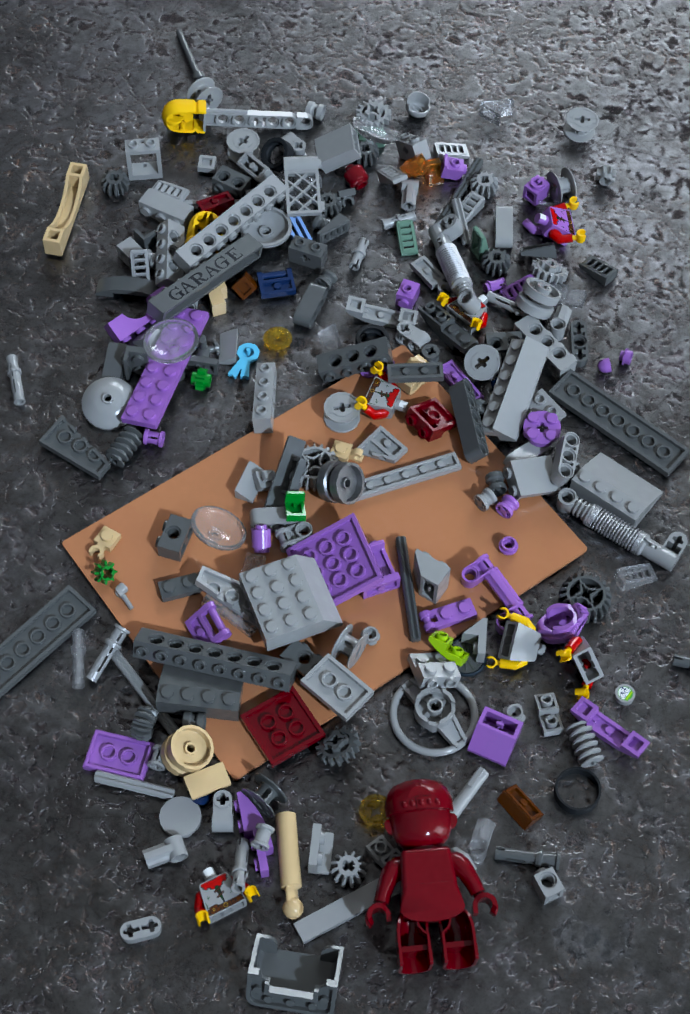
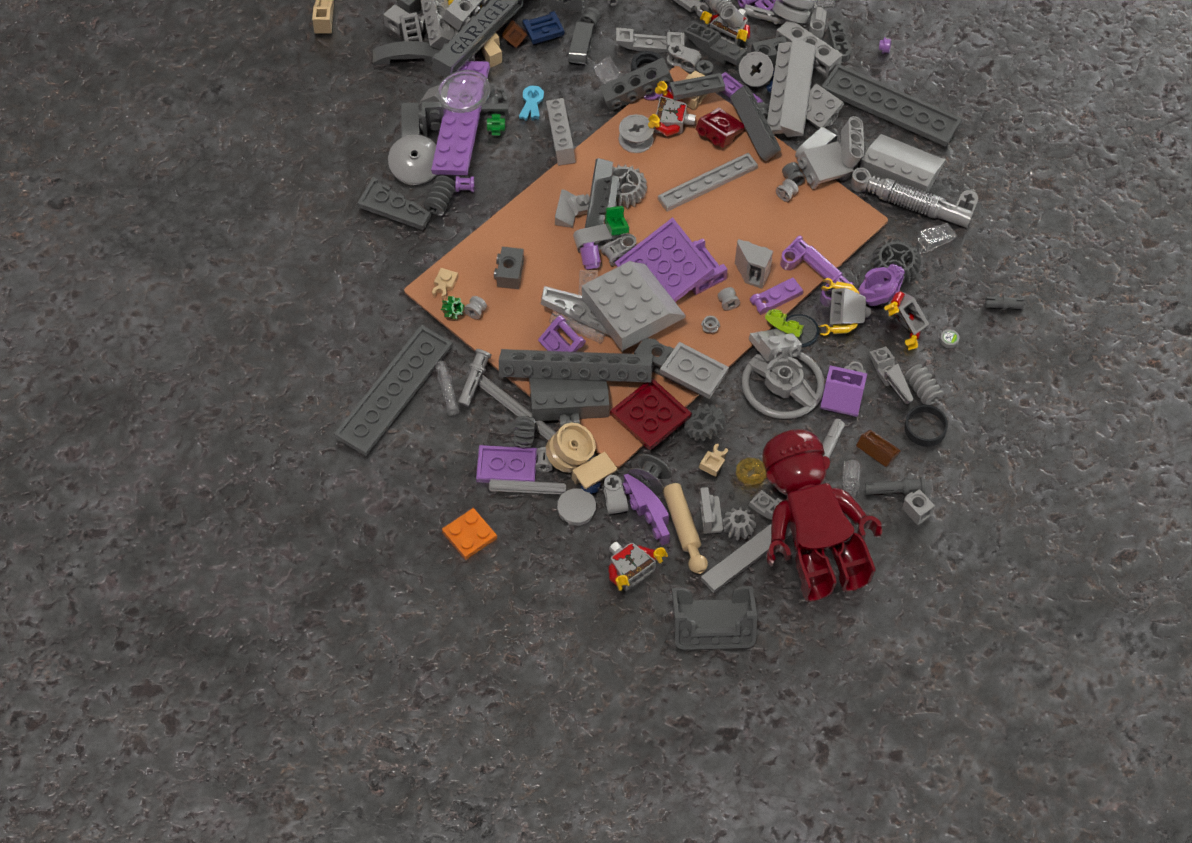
camera: 10 degrees left, 0 degrees up
light grey pin [6,354,26,406] -> none
medium lavender arch [104,285,165,344] -> none
light grey hand [115,582,134,610] -> none
light grey beam [120,916,162,944] -> none
light grey piece [142,834,188,869] -> none
dark grey hinge [158,571,203,602] -> none
clear dish [190,506,247,551] -> none
light grey slope [218,328,238,365] -> none
light grey pin [231,838,250,894] -> none
light grey bush [250,823,275,851] -> none
clear yellow gear [263,327,292,352] -> none
flat silver wheel [317,460,365,505] -> none
tan plate [330,440,364,463] -> none
light grey piece [331,624,369,669] -> none
light grey wing [357,425,408,464] -> none
medium lavender brick [395,279,420,310] -> none
dark grey axle [395,536,421,643] -> none
light grey slope [461,618,488,663] -> none
medium lavender wheel [495,494,520,519] -> none
medium lavender plate [498,536,518,555] -> none
medium lavender plate [523,411,561,447] -> none
medium lavender slope [570,696,650,759] -> none
medium lavender hinge [598,358,612,373] -> none
none -> orange plate [442,508,497,560]
none -> light grey wheel [464,296,487,319]
none -> tan plate [699,444,728,477]
none -> light grey wheel [717,287,740,310]
none -> light grey slope [884,364,913,405]

